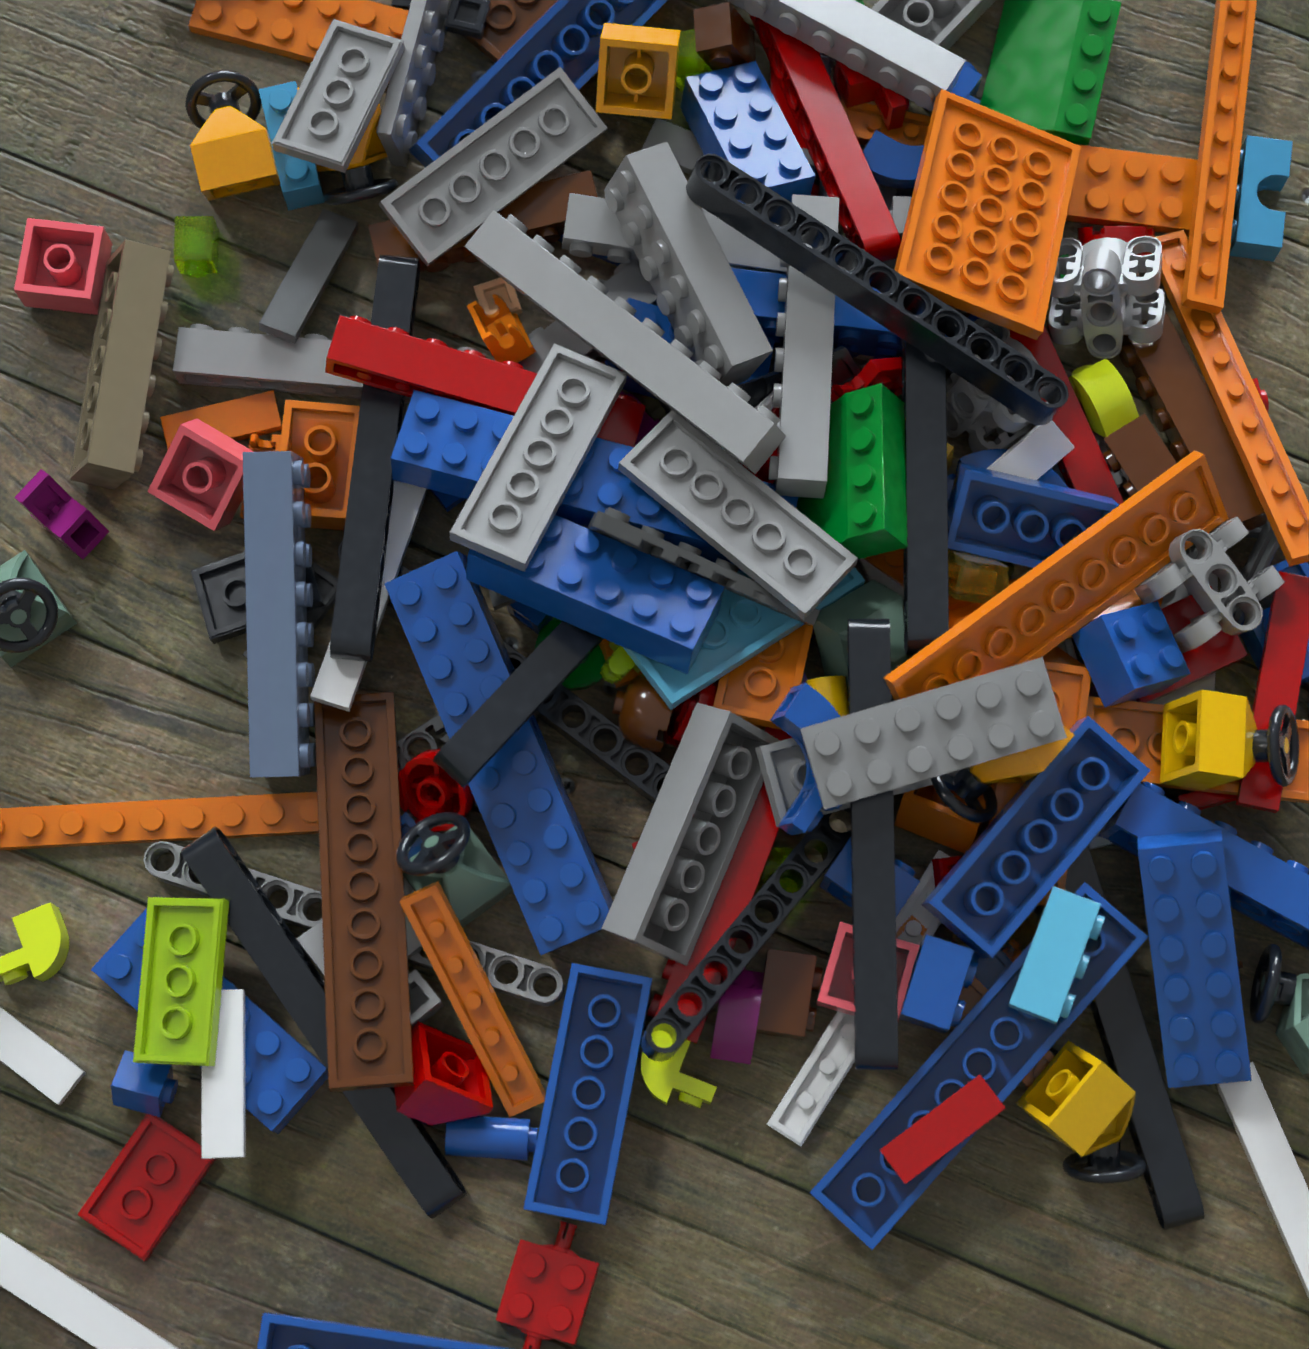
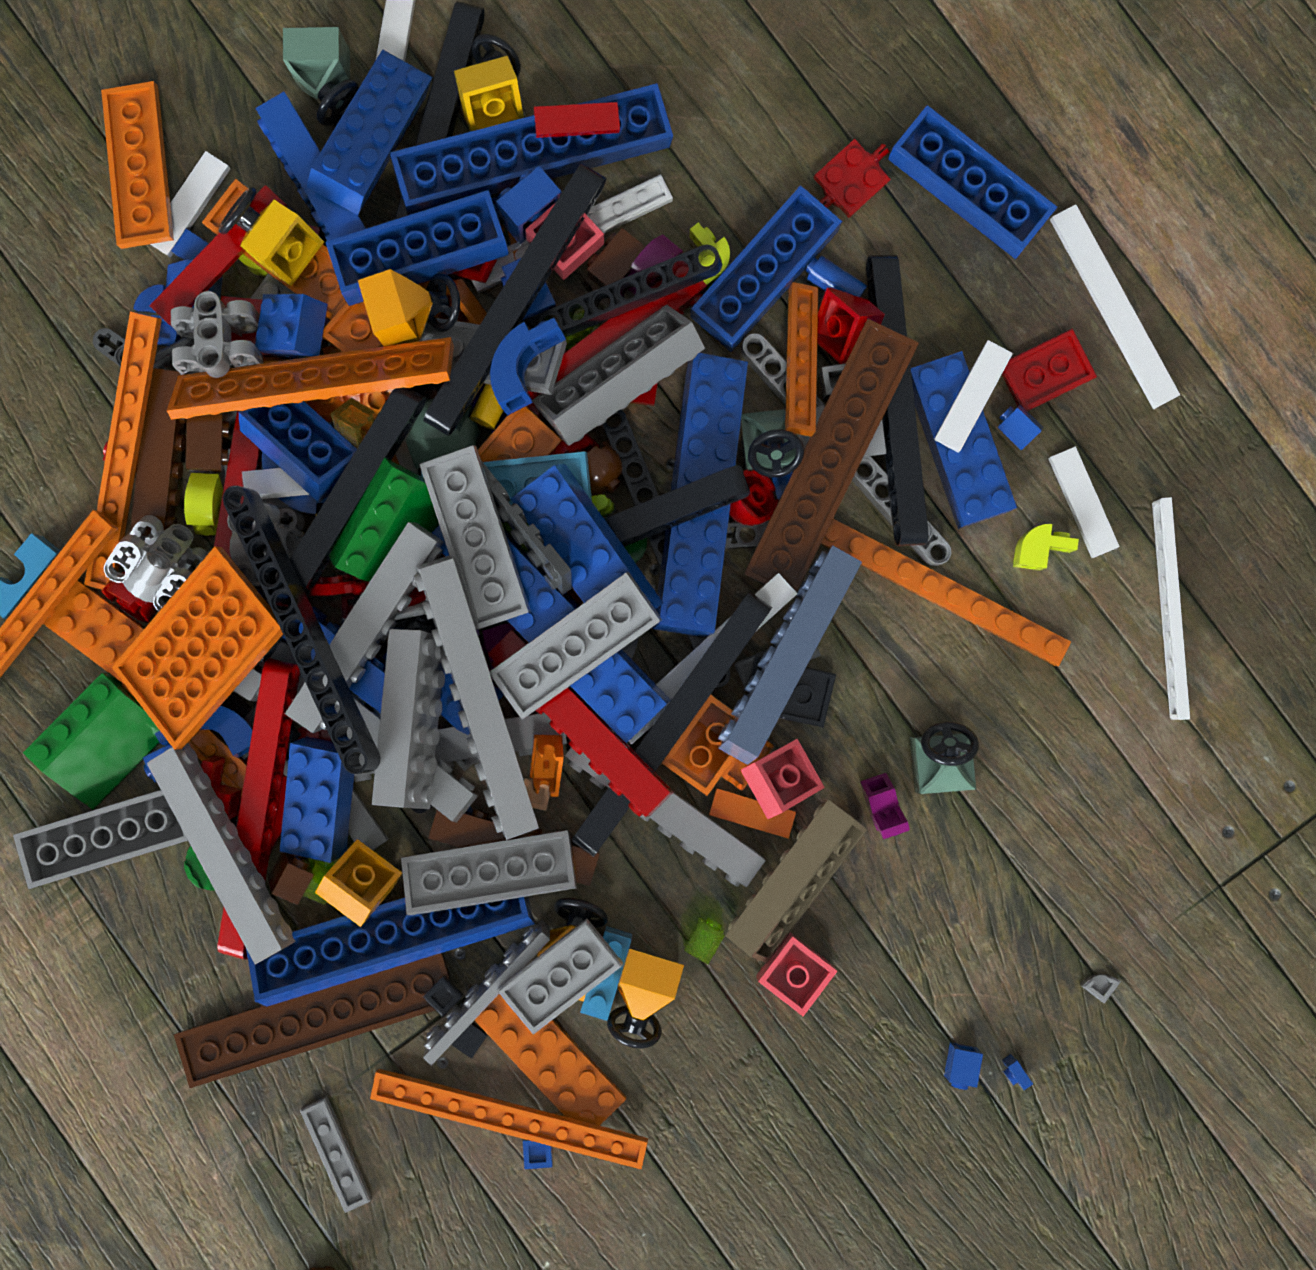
camera: 145 degrees left, 10 degrees up
lime tile [133,897,229,1067] -> none
dark grey tile [259,209,358,344] -> none
light grey plate [800,657,1067,810] -> none
medium azure brick [1008,886,1105,1025] -> none

